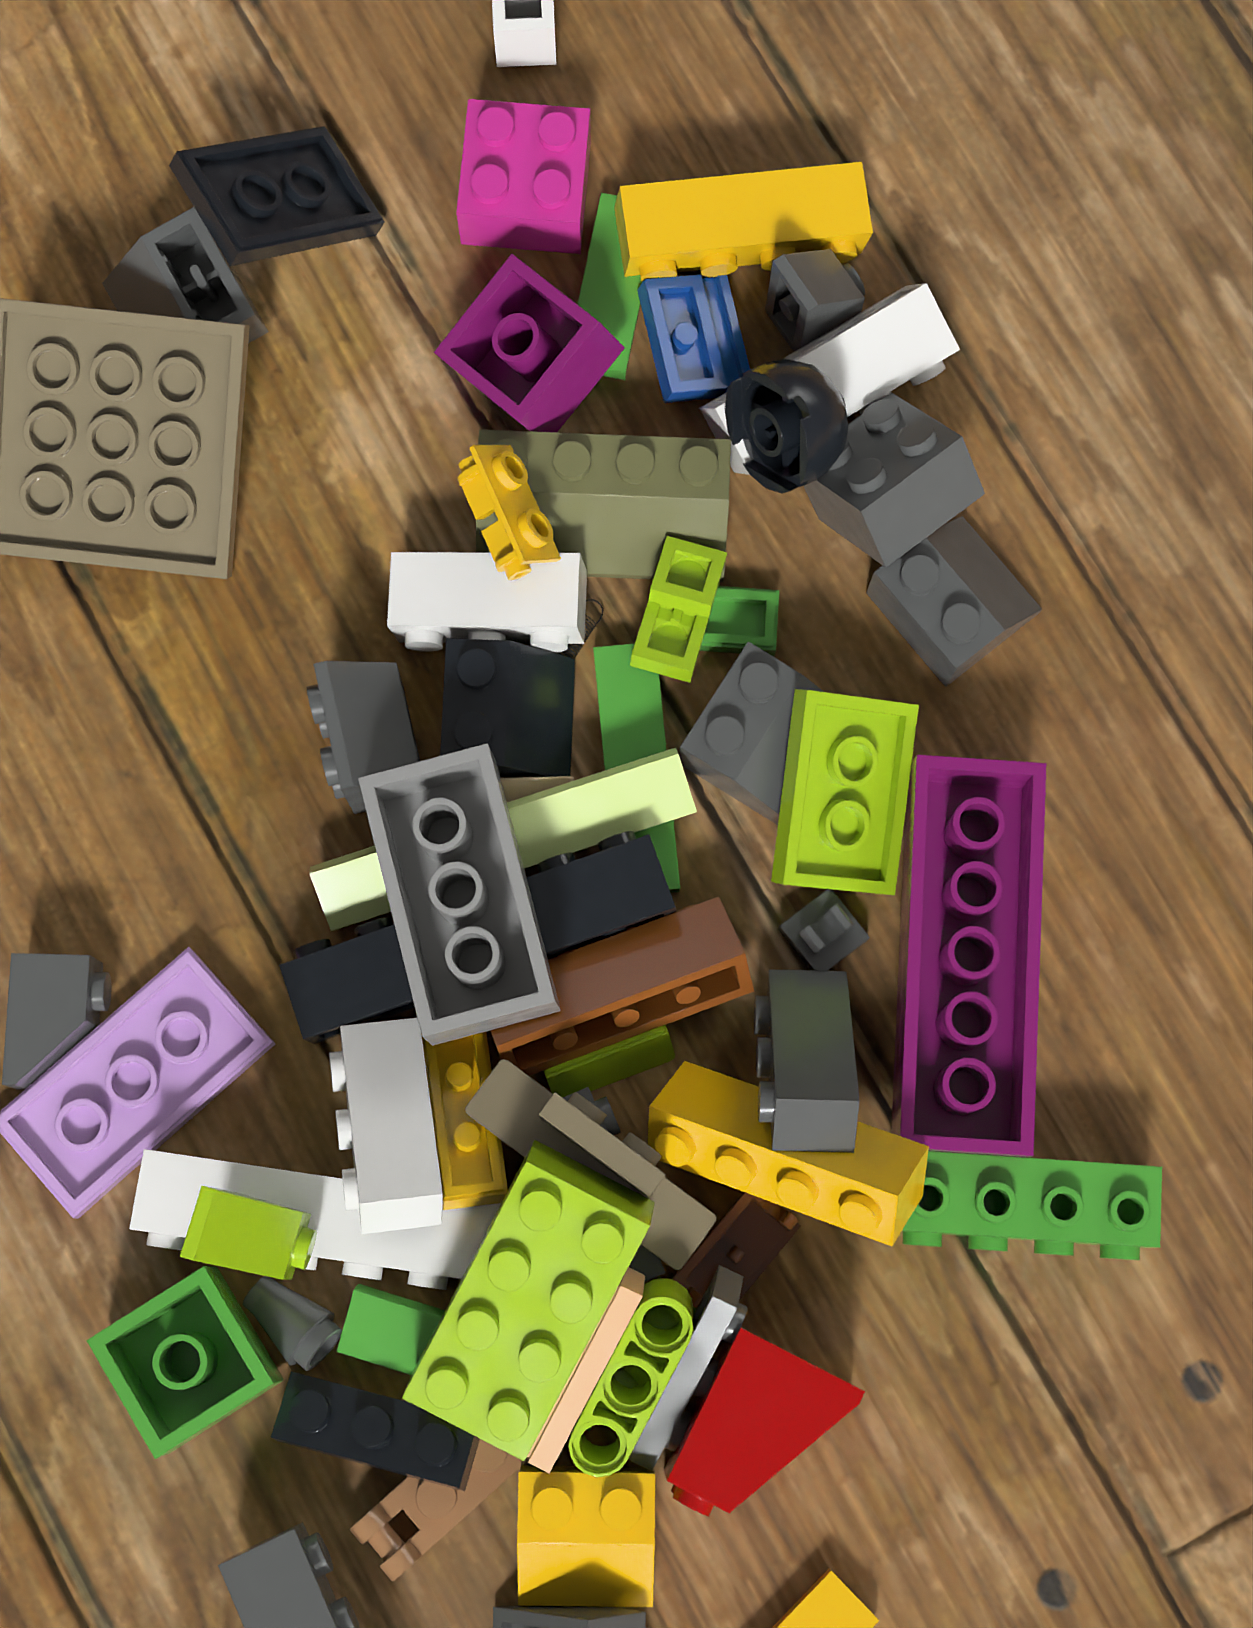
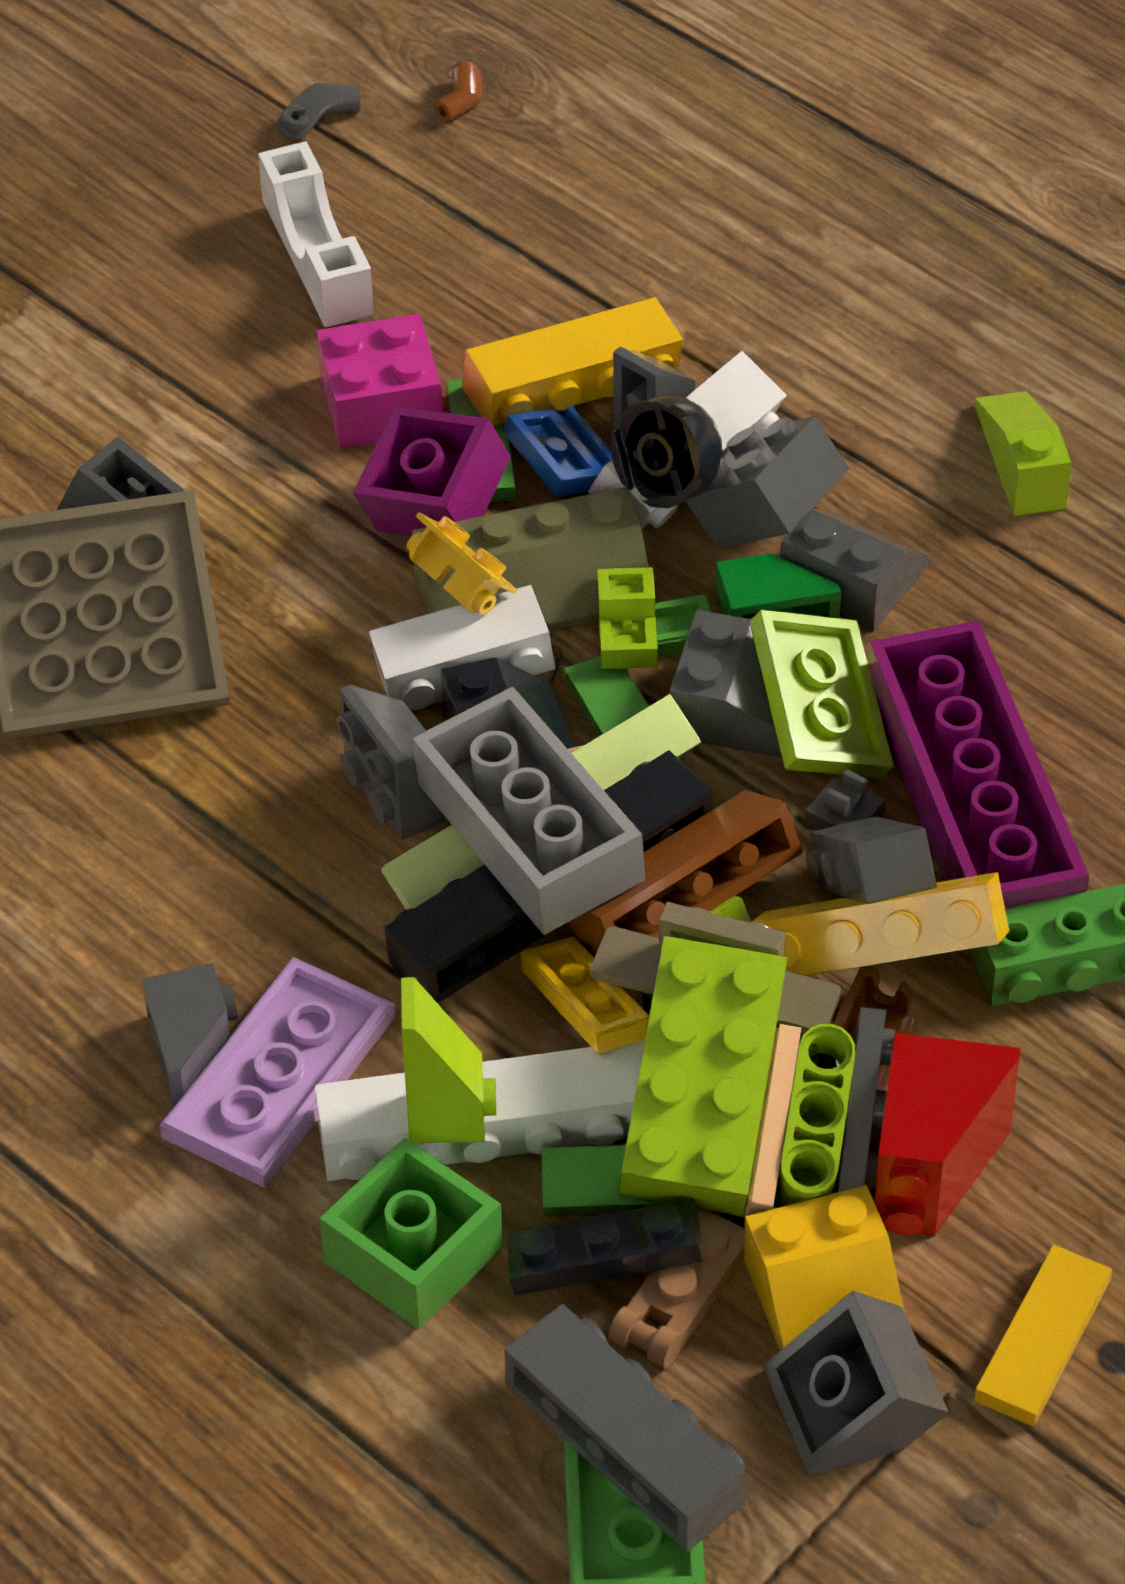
camera: 15 degrees left, 30 degrees down
black tile [169,126,385,266] -> none
dark grey cone [243,1276,342,1371] -> none
white brick [329,1018,443,1234] -> none
none -> green slope [716,553,841,620]
none -> lime slope [974,391,1071,516]

